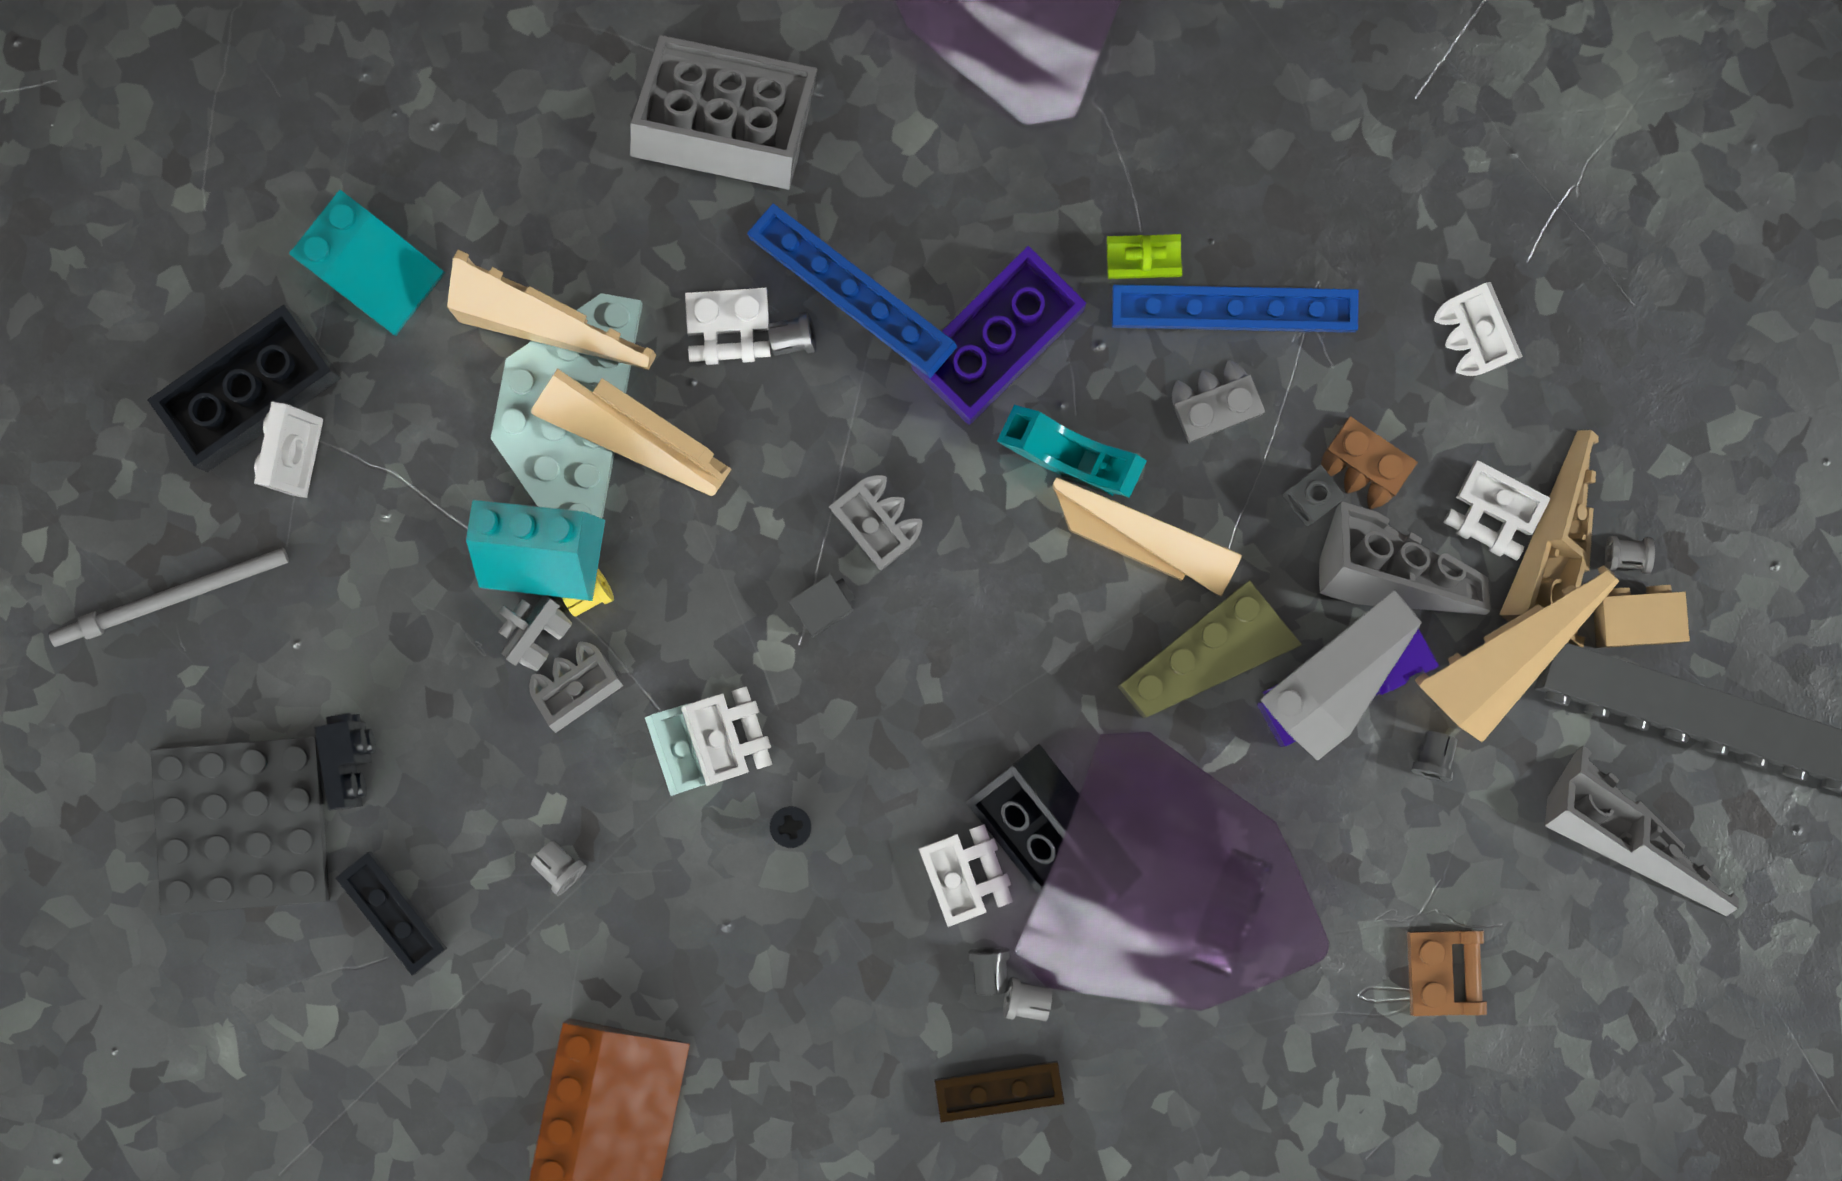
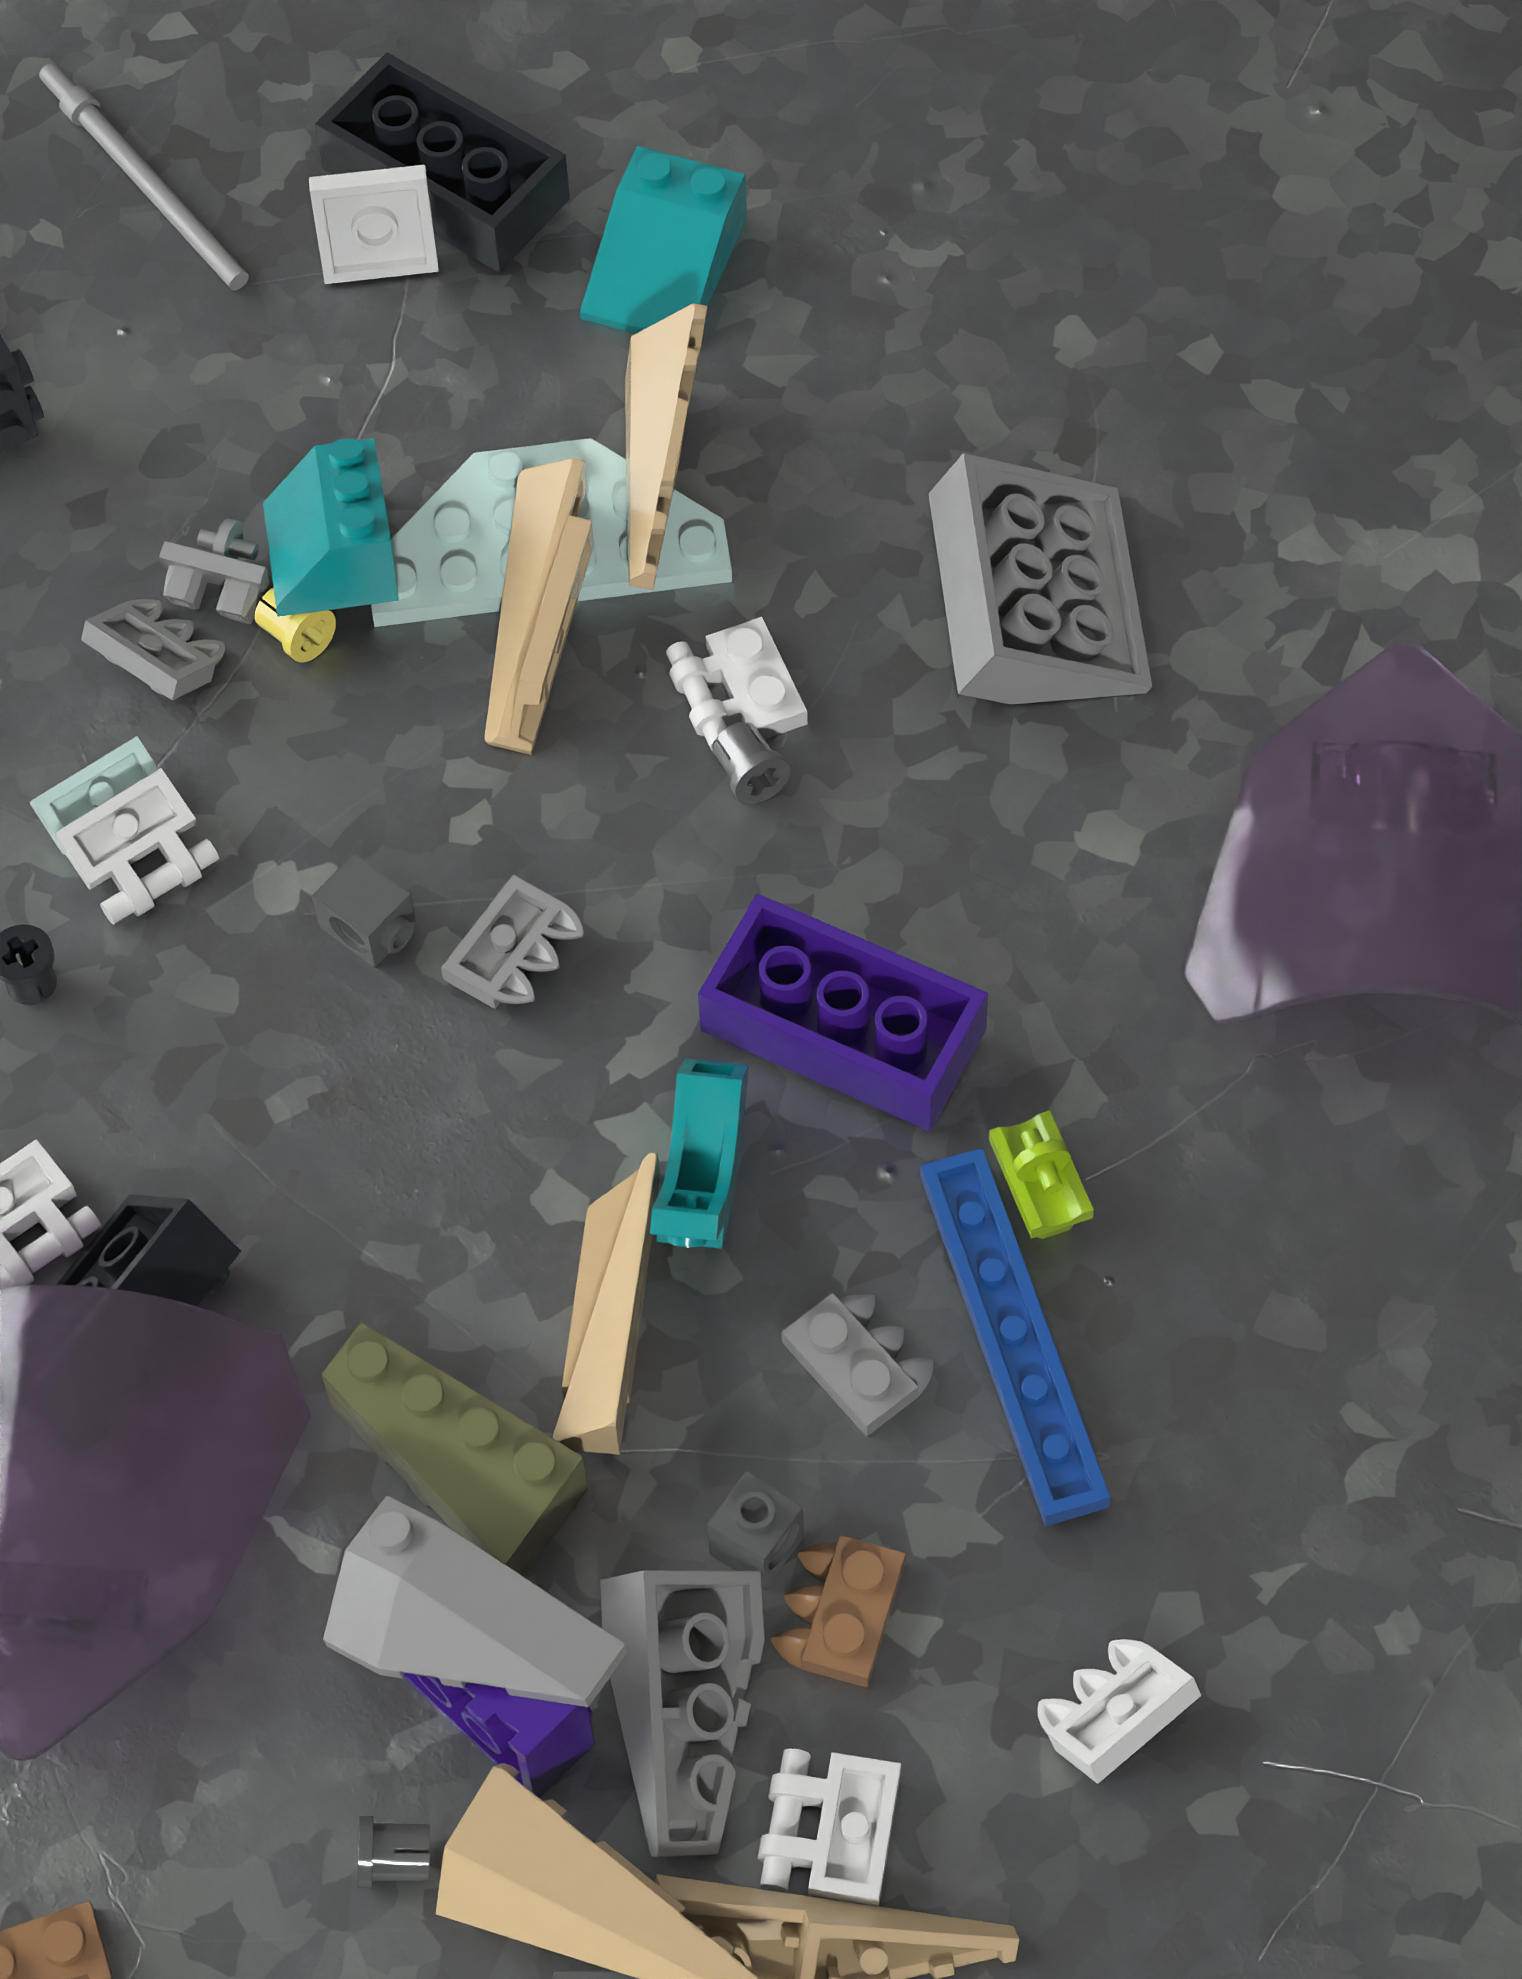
camera: 75 degrees right, 25 degrees down
blue plate [747,203,957,378] -> none

